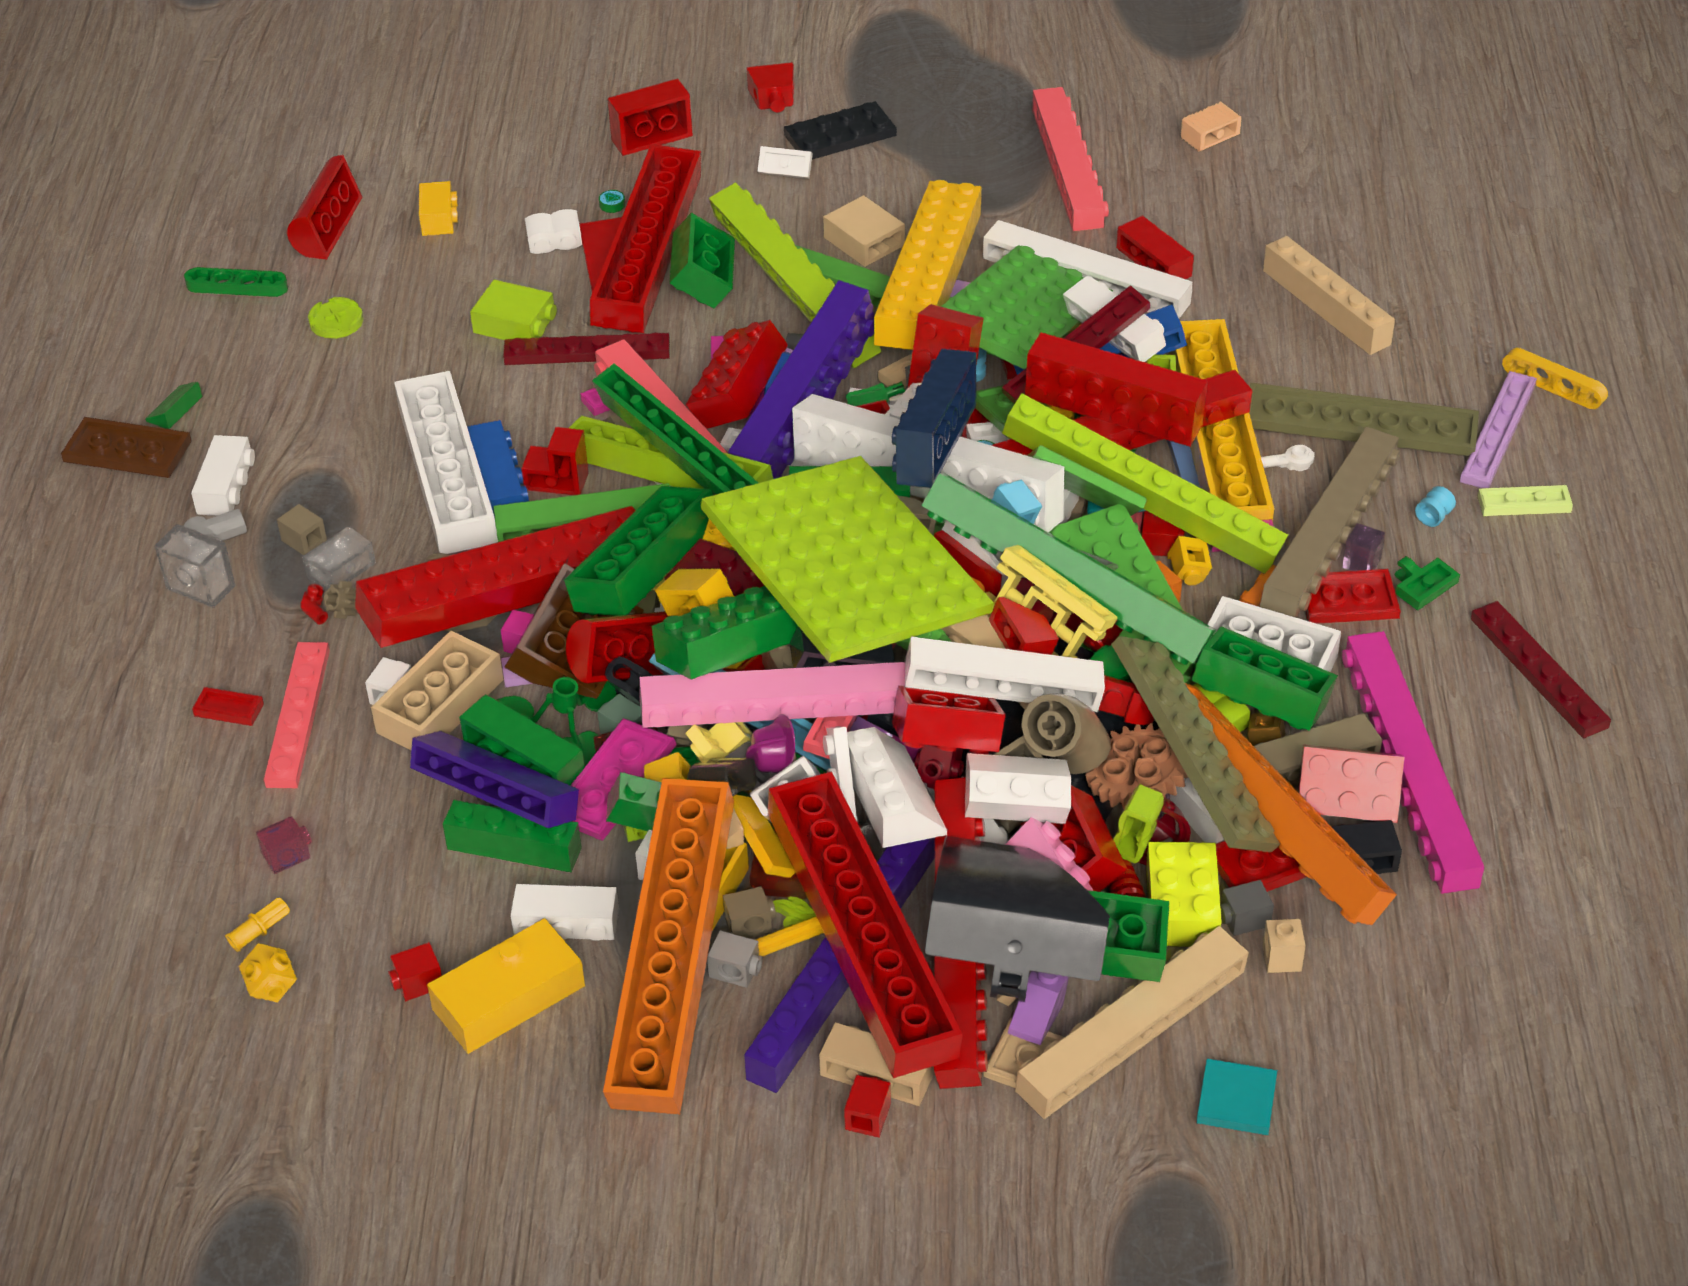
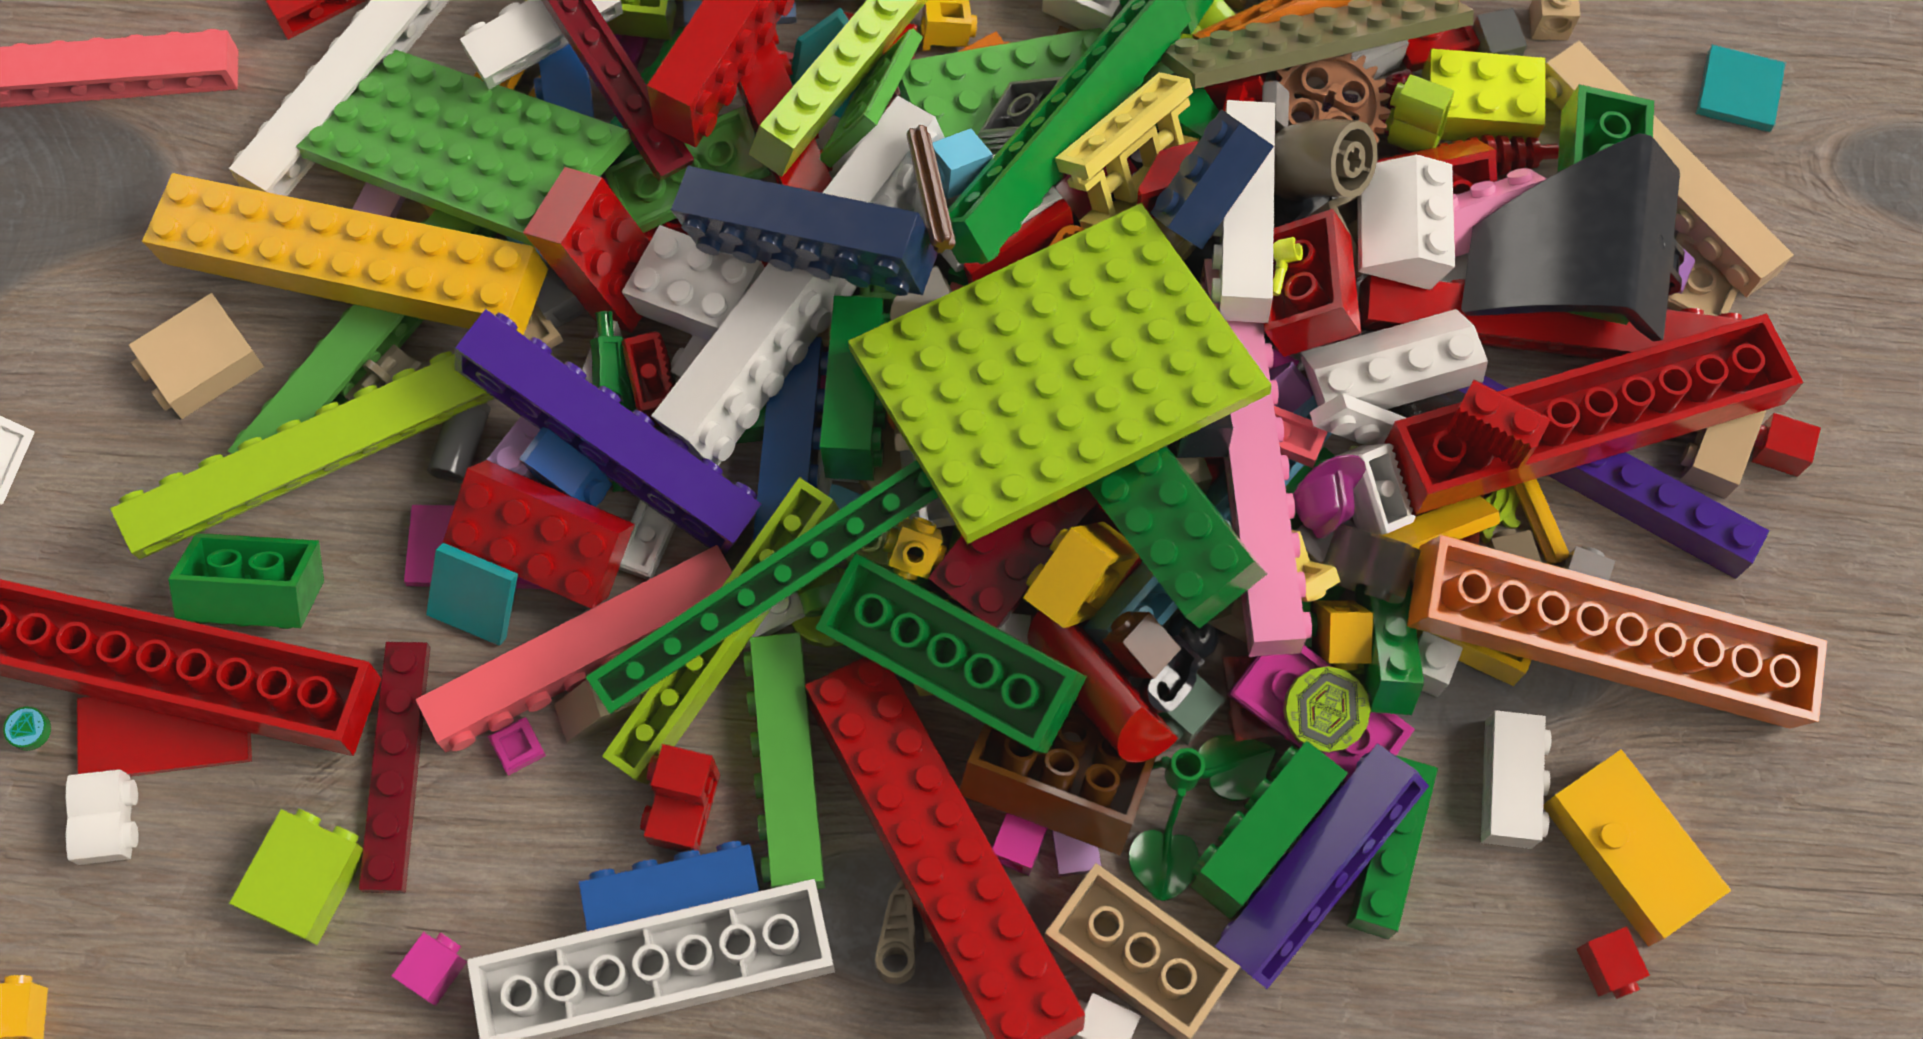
camera: 90 degrees left, 25 degrees up
none -> dark pink brick [392,932,467,1006]
none -> teal tile [426,543,518,646]
none -> reddish brown axle [906,125,956,253]
none -> brick [1102,611,1181,679]
none -> dark blue brick [1150,109,1274,249]
none -> light grey tile [1262,81,1289,131]
none -> neon yellow hand [1273,237,1303,296]
none -> tile [1283,666,1371,752]
none -> red brick [1447,380,1551,469]

